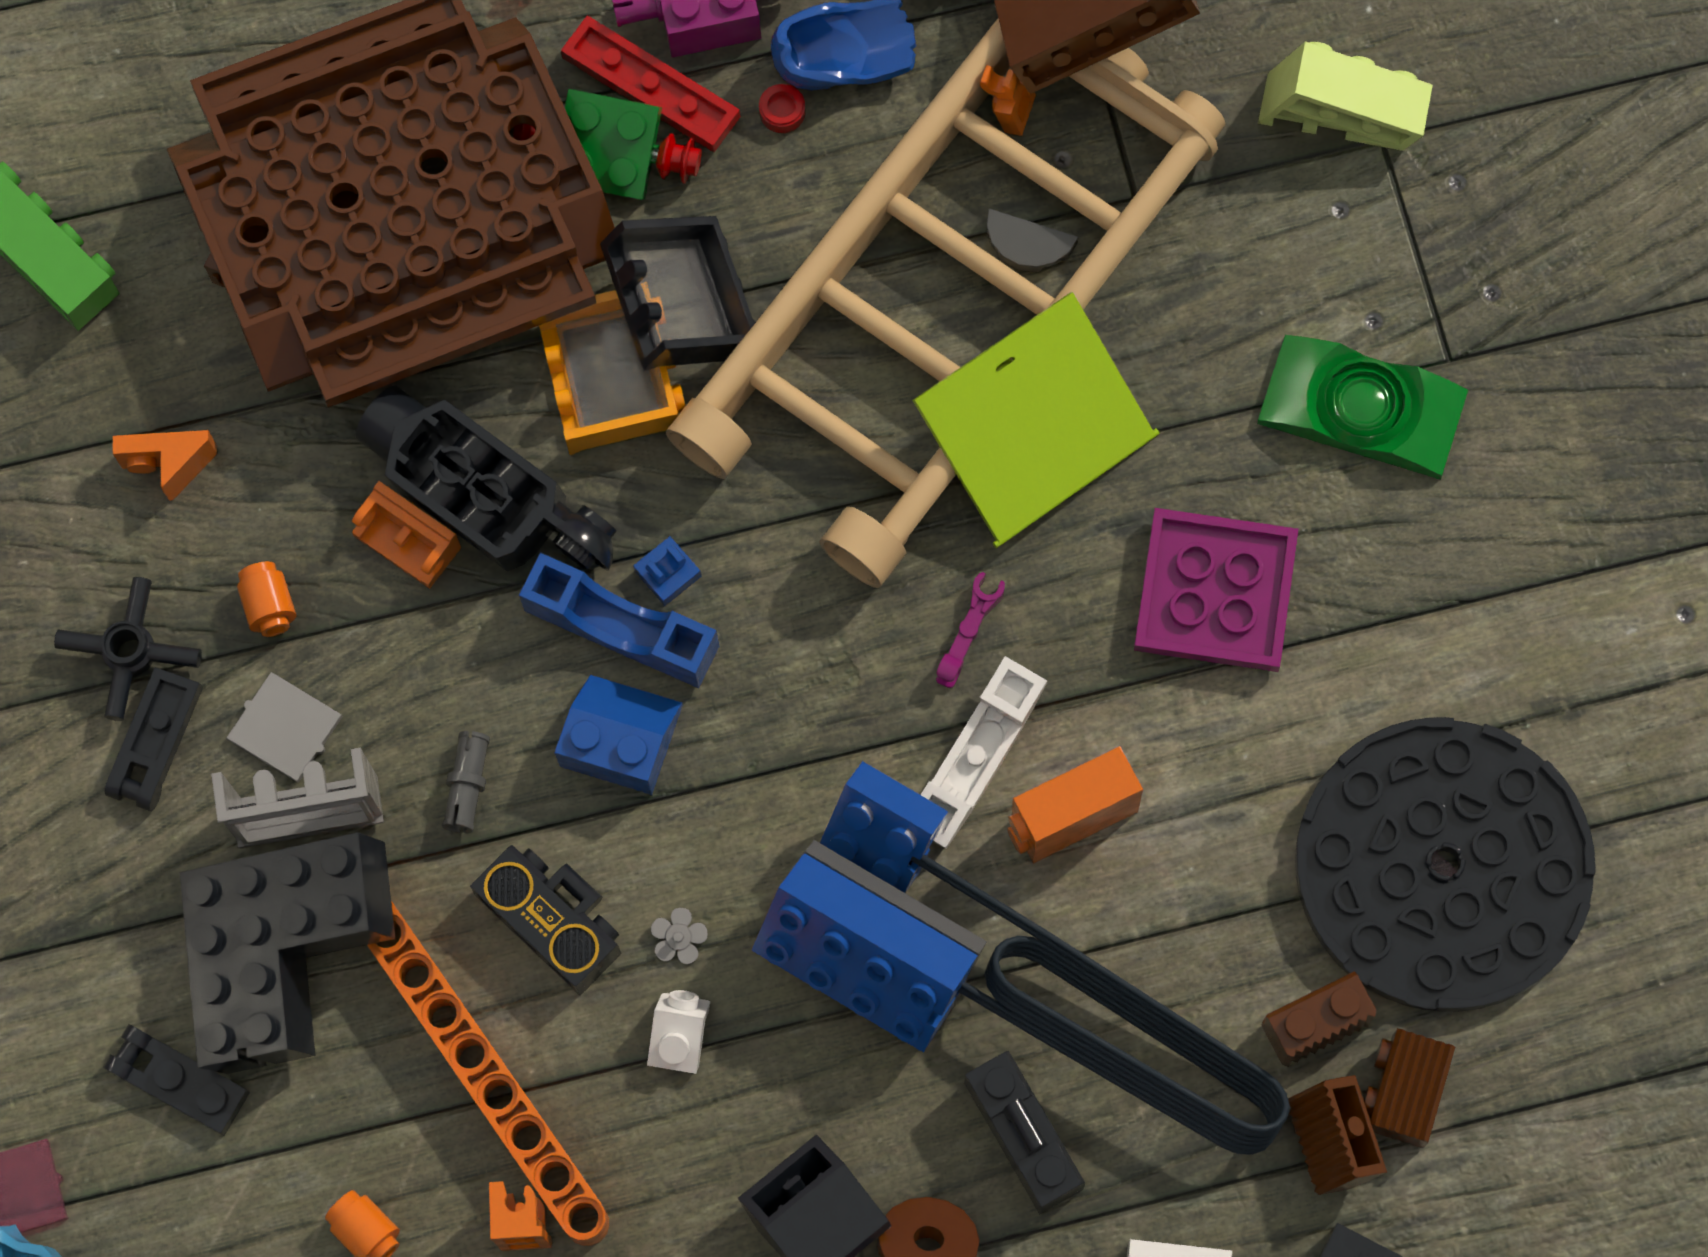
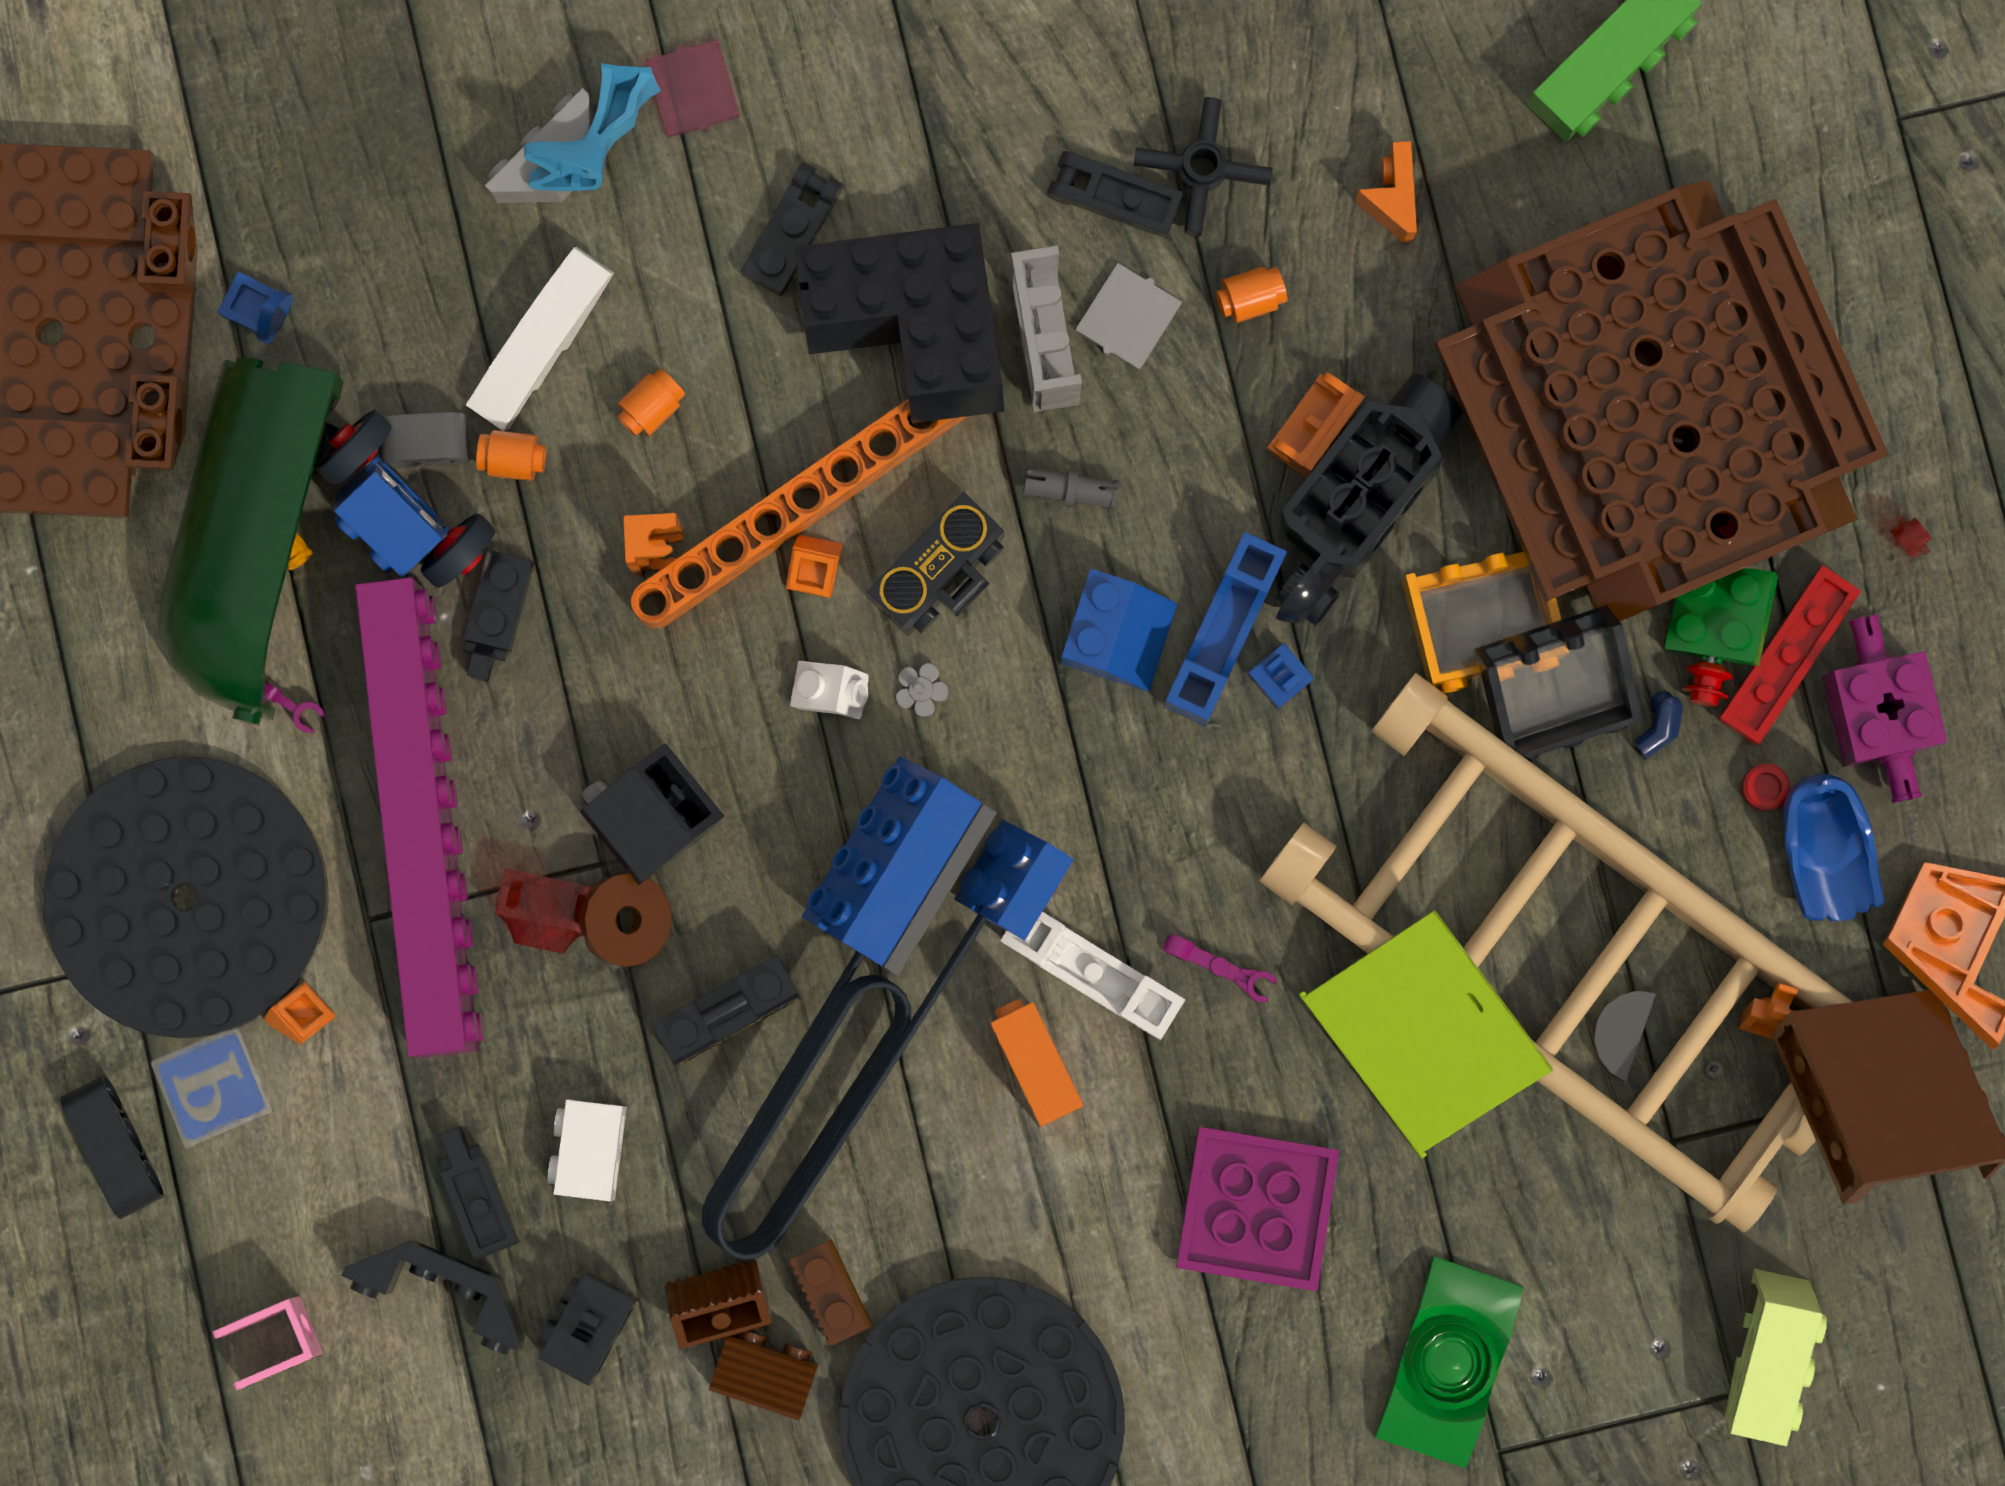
camera: 85 degrees right, 10 degrees up
none -> orange slope [786,535,843,598]
none -> dark blue arm [1632,691,1683,760]

